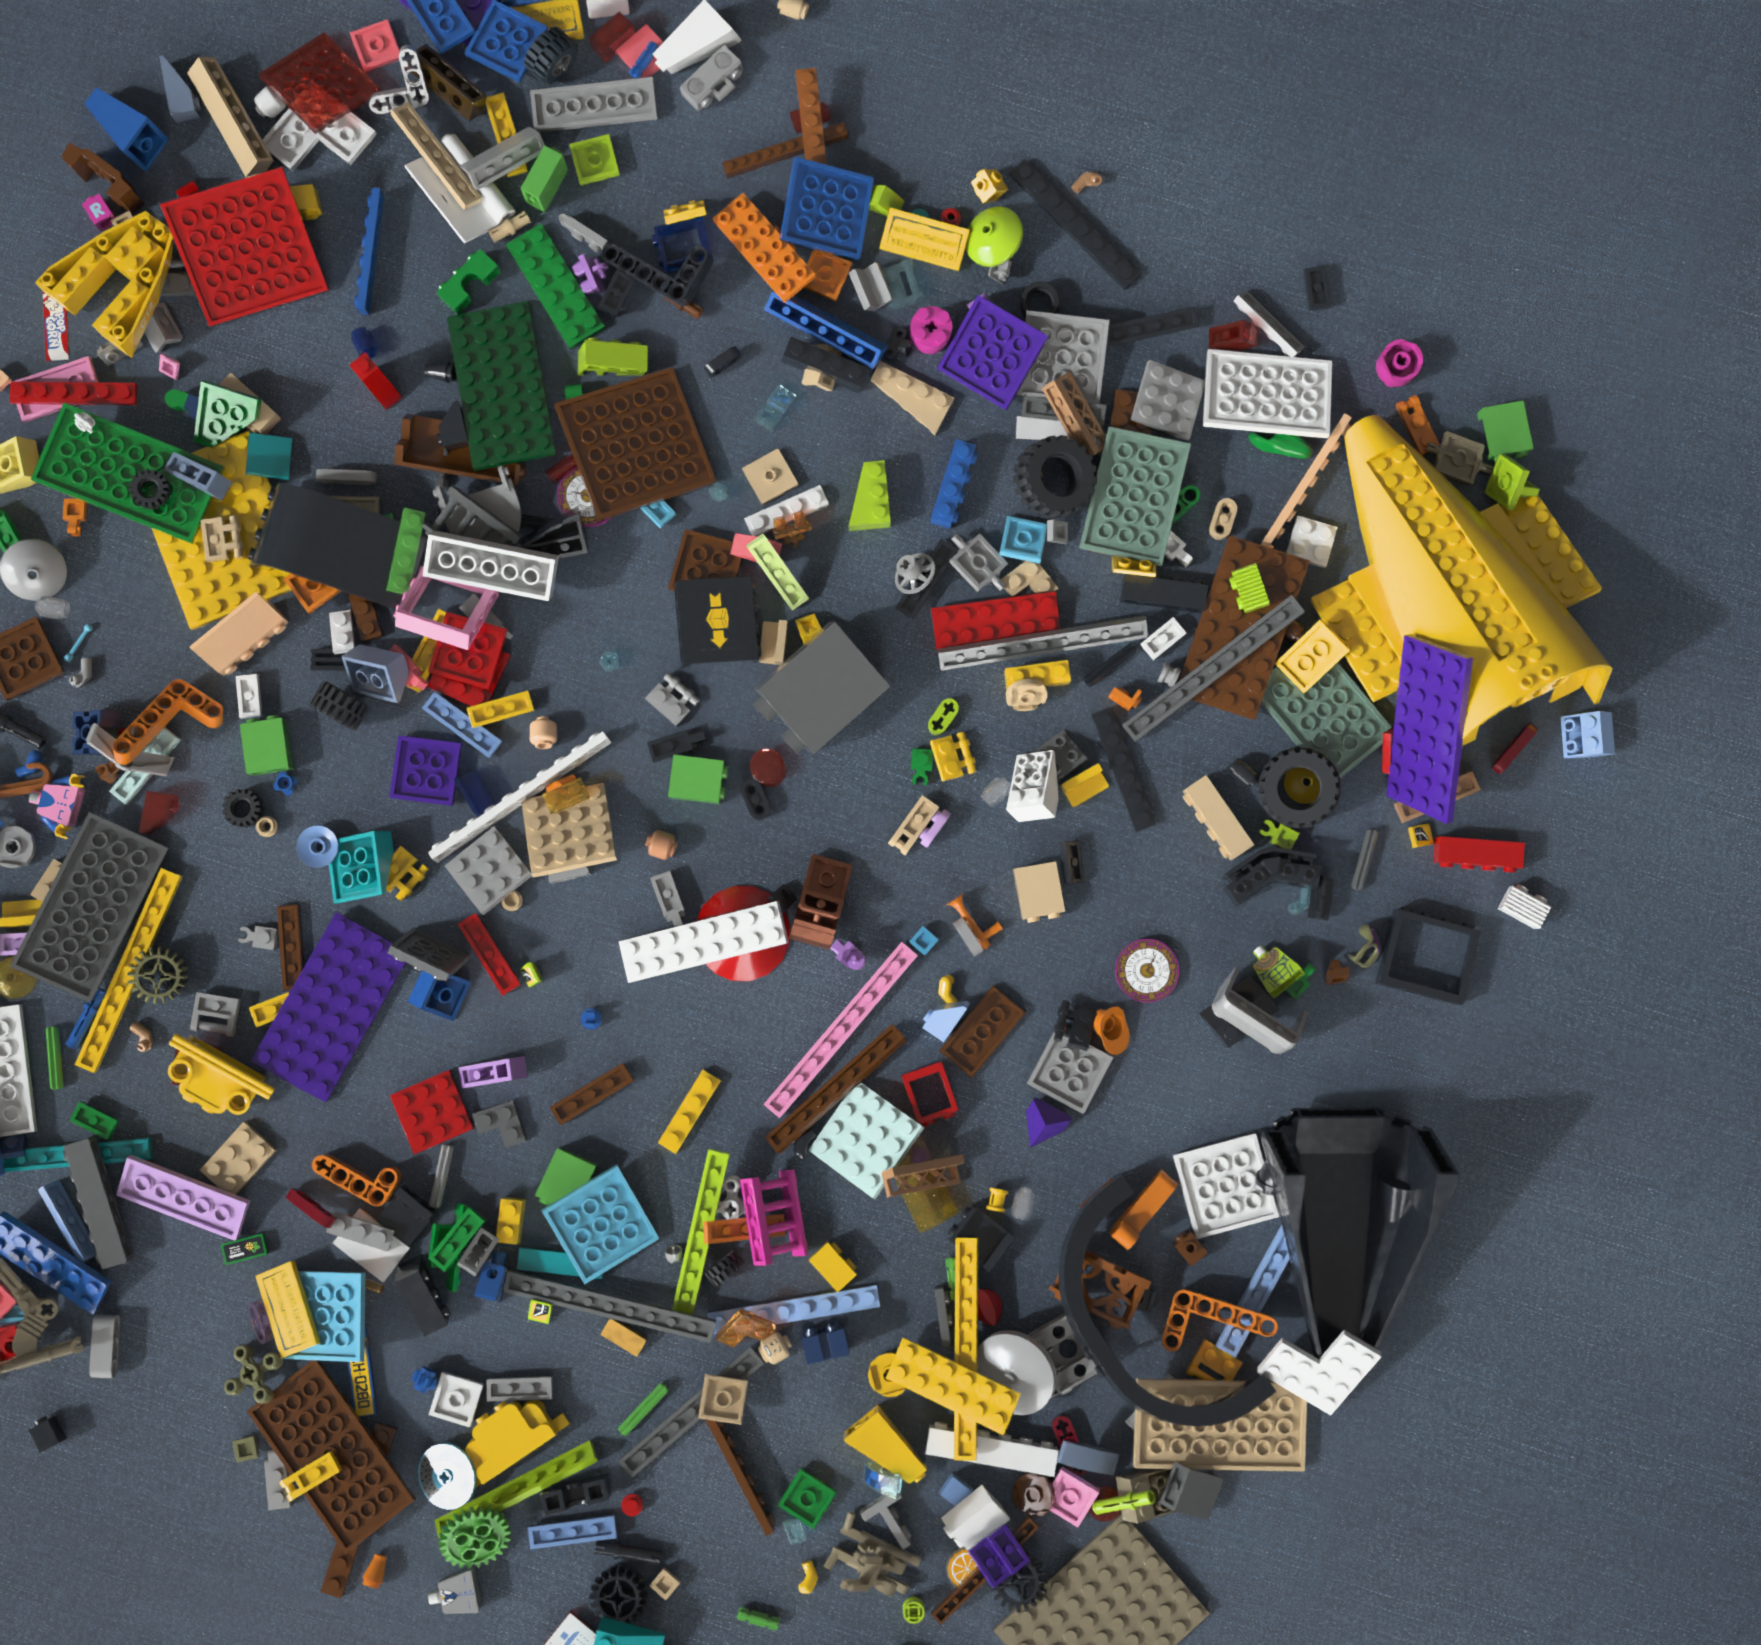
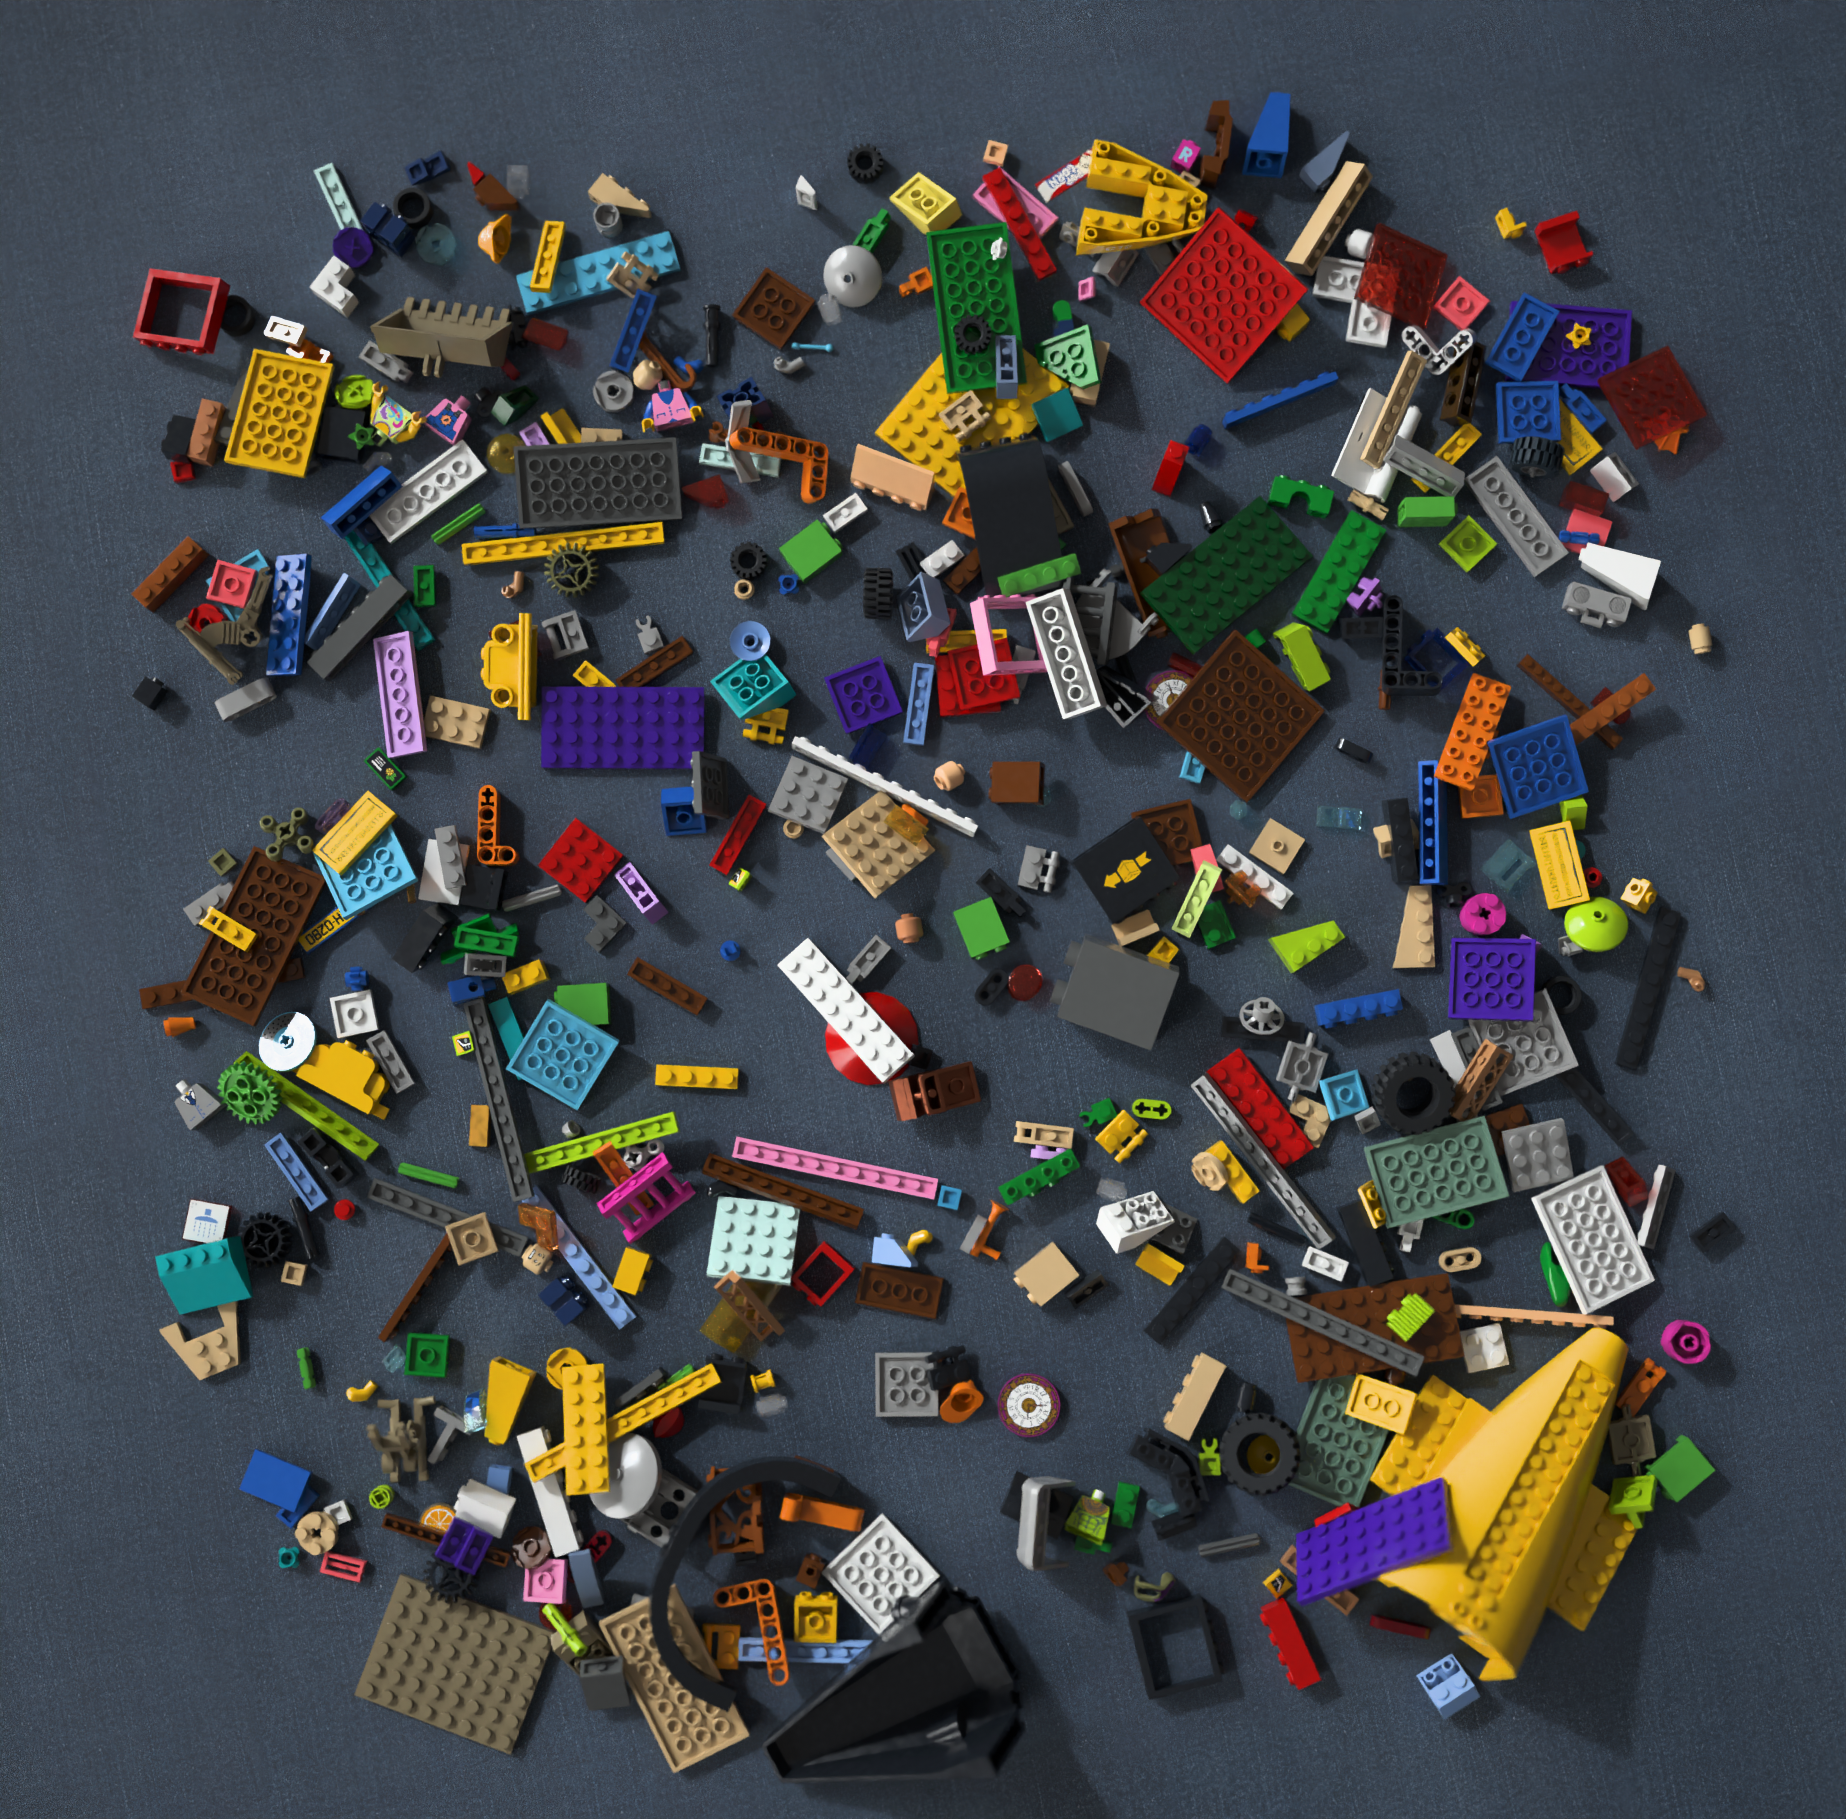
camera: 65 degrees right, 0 degrees up
dark red beam [286,1187,337,1229] -> none
yellow plate [466,691,534,728] -> none
light grey hinge [559,214,609,252] -> none
medium lavender hips [830,939,866,970] -> none
light grey panel [849,262,893,311] -> none
dark purple slope [1026,1097,1072,1148] -> none
white plate [1258,1330,1381,1415] -> none
white brick [1497,884,1551,929] -> none
none -> tan head [633,360,663,390]
none -> yellow plate [794,1591,838,1643]
none -> reddish brown panel [988,762,1045,805]
none -> green bracket [998,1149,1080,1205]
none -> green plate [1110,1481,1140,1528]
none -> green plate [1197,900,1236,949]

